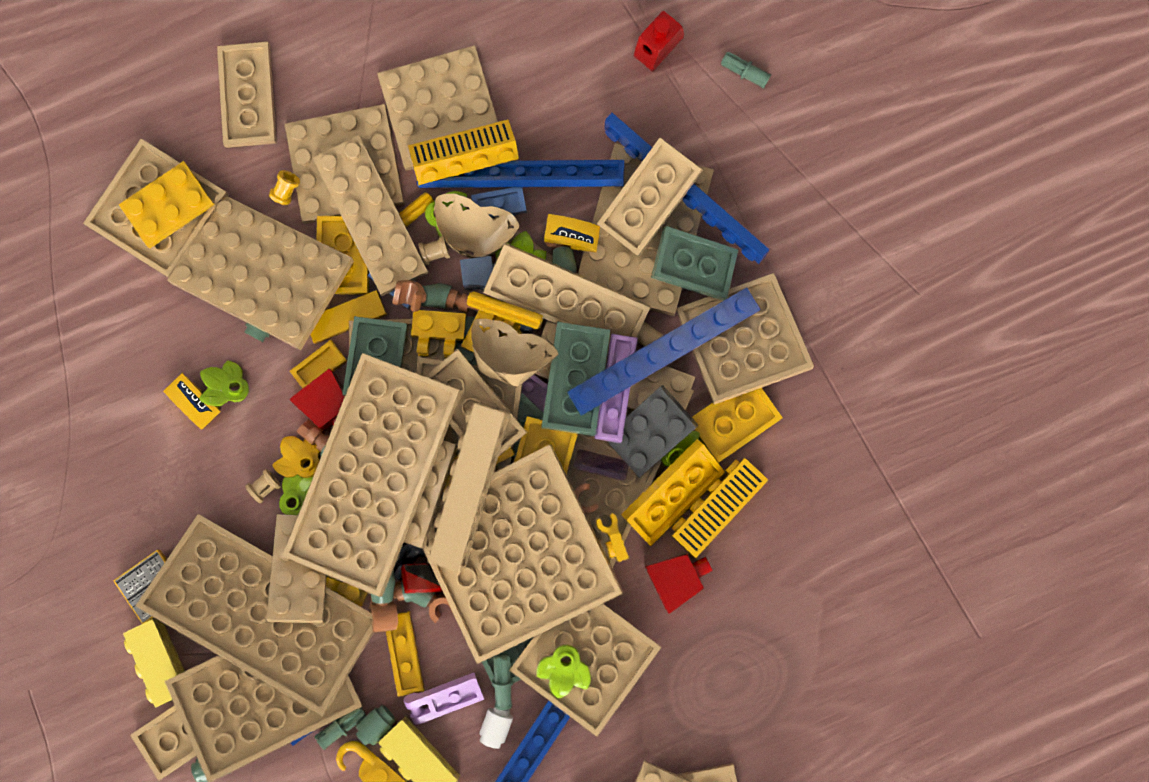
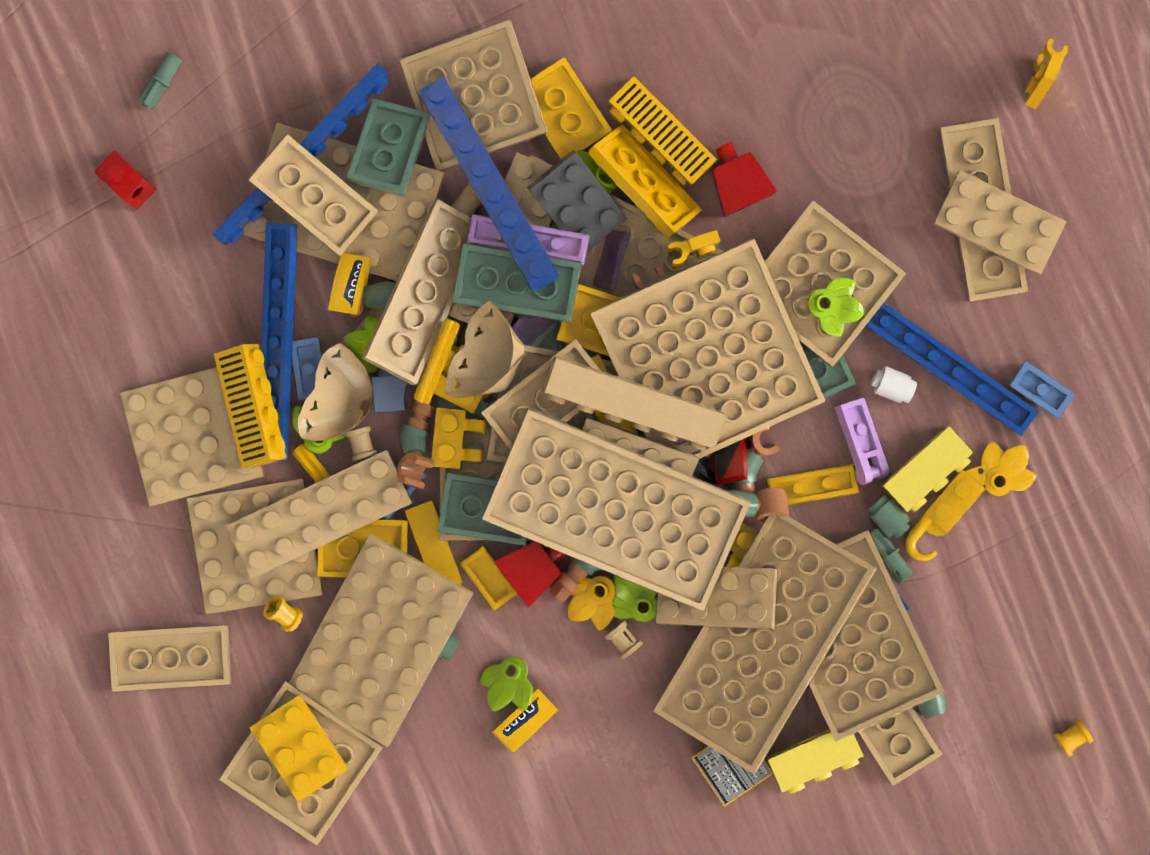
camera: 90 degrees left, 5 degrees up
sand green axle [492,654,514,710] -> none

